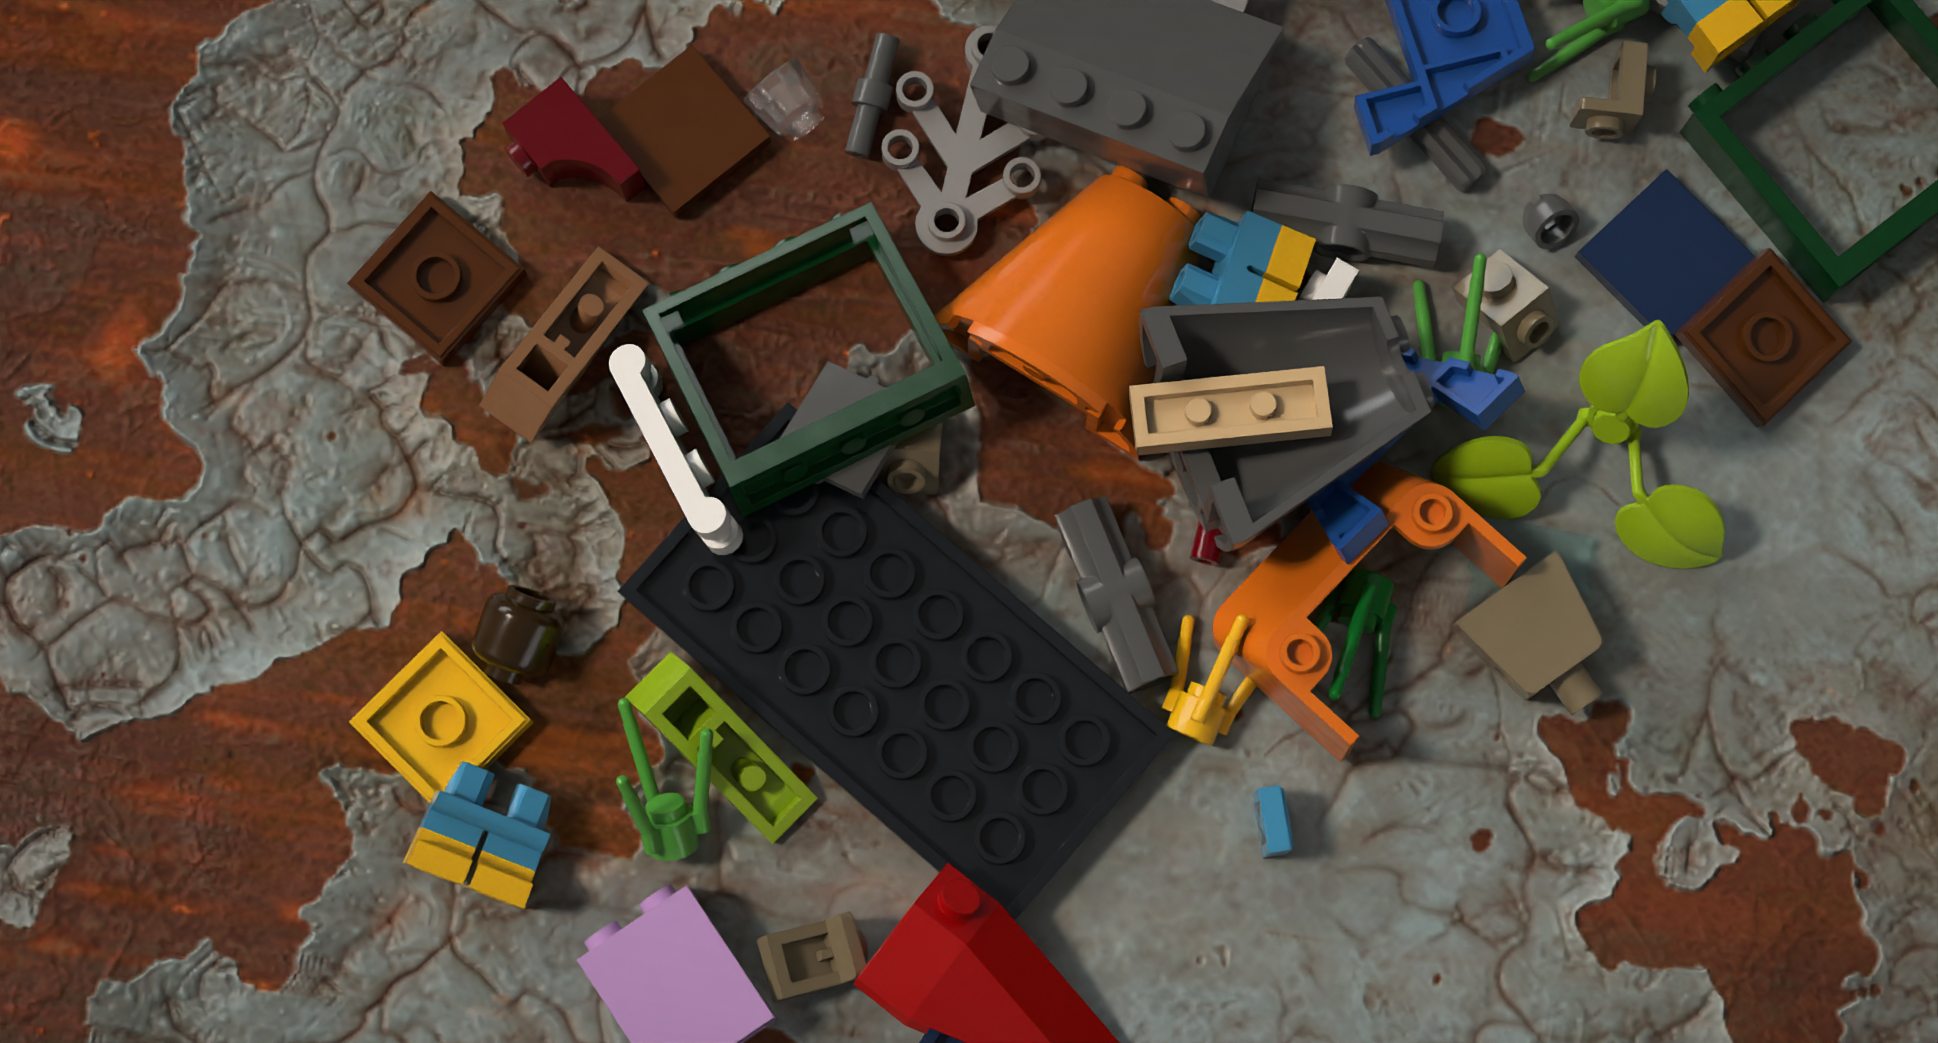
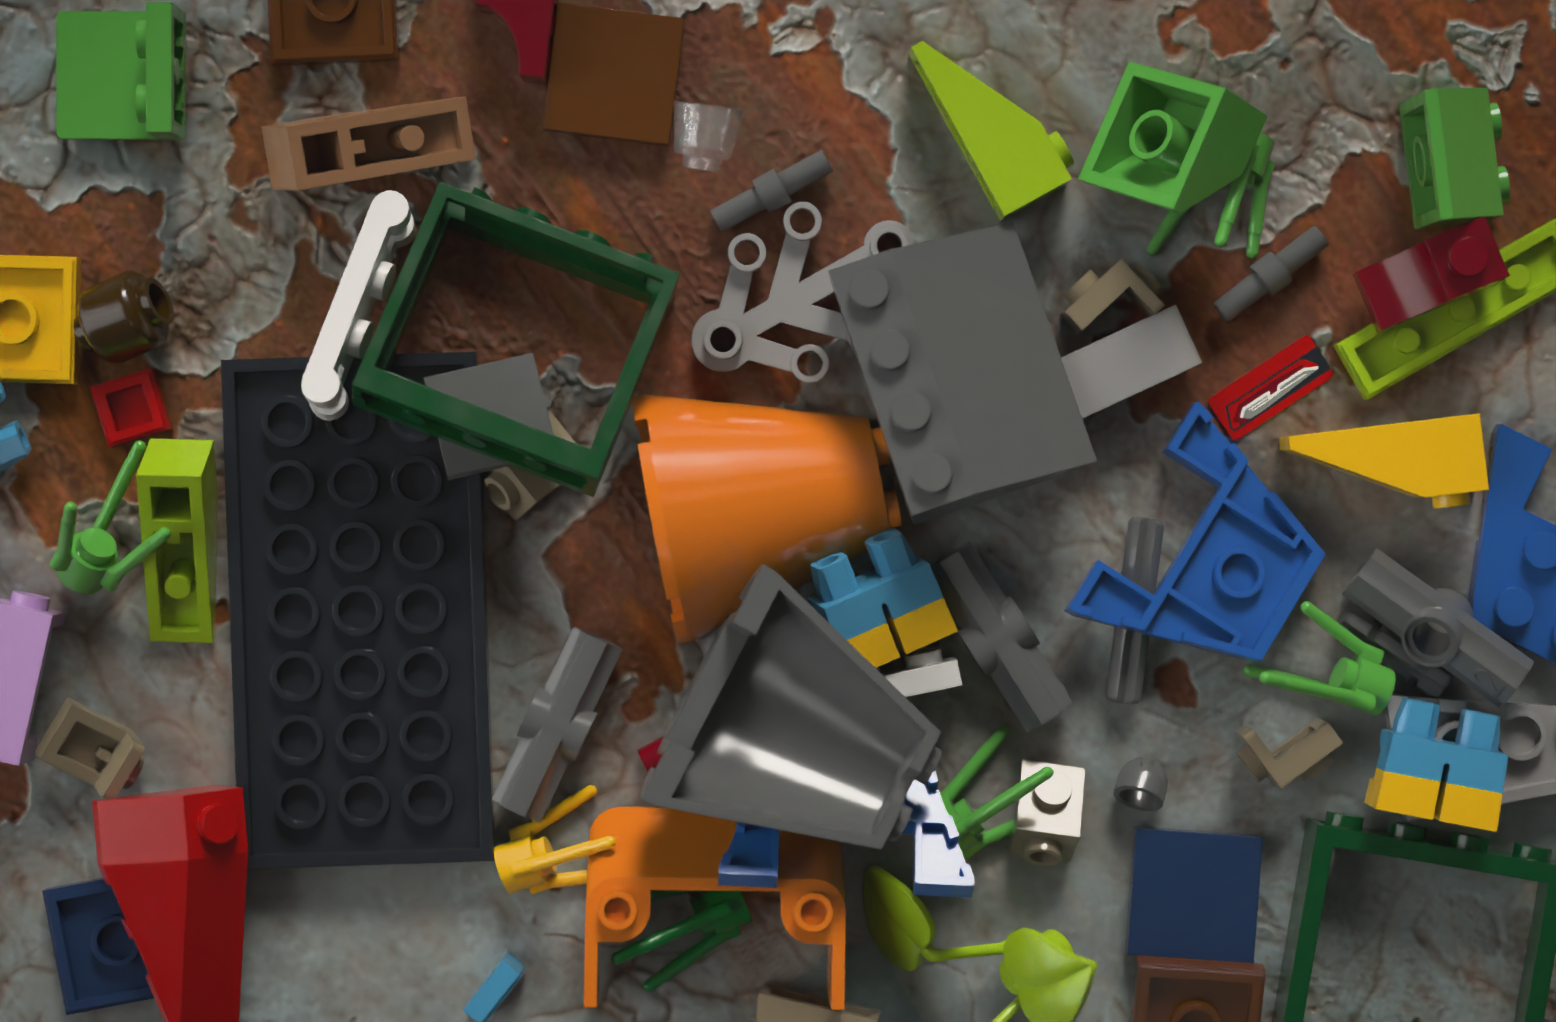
camera: 45 degrees right, 10 degrees up
tan plate [1129,366,1333,456] -> none
none -> bright green bracket [56,2,186,140]
none -> red tile [90,368,173,448]

